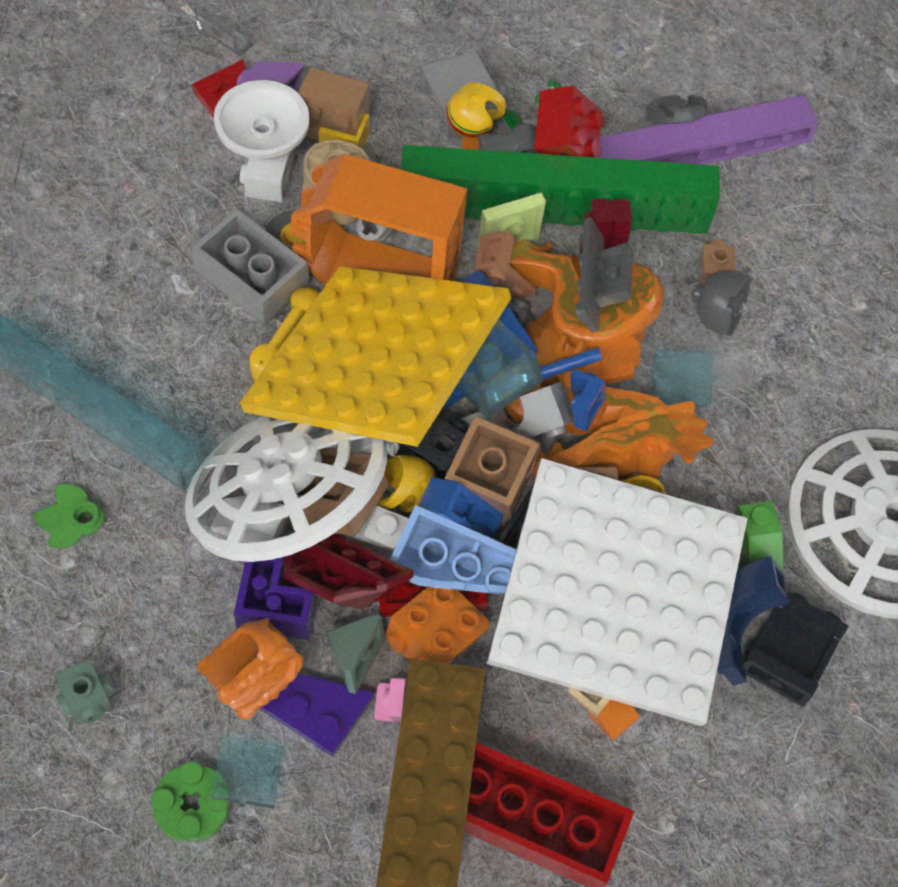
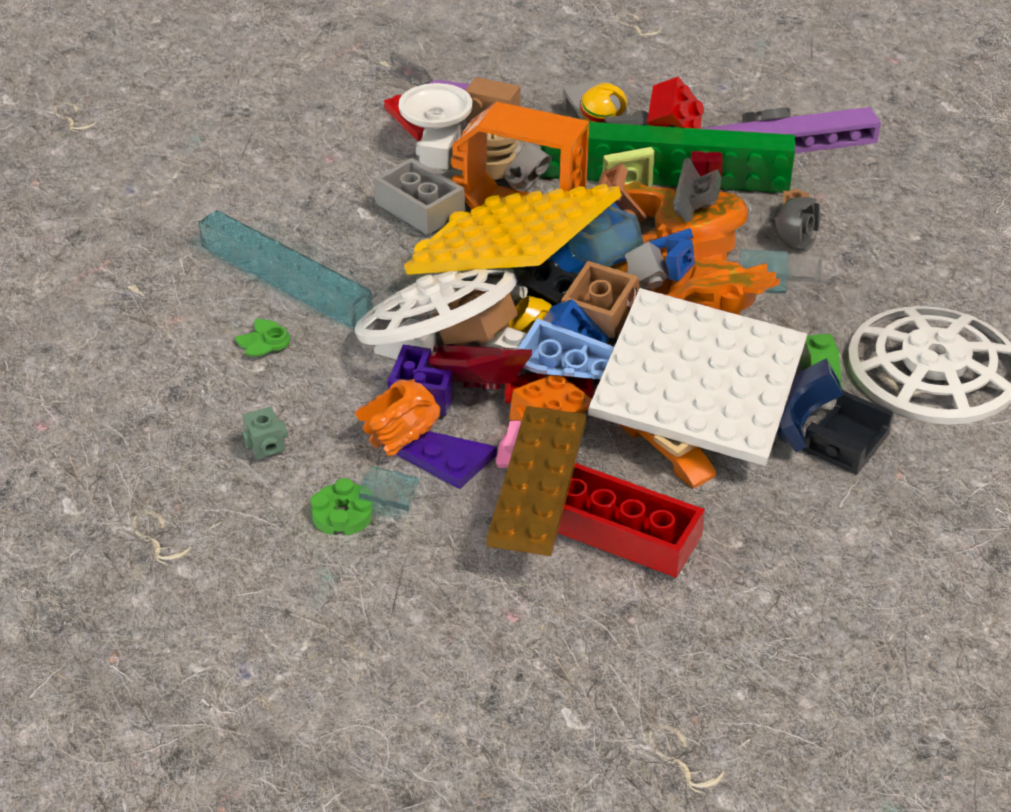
camera: 10 degrees right, 20 degrees down
sand green slope [327,614,386,694] -> none

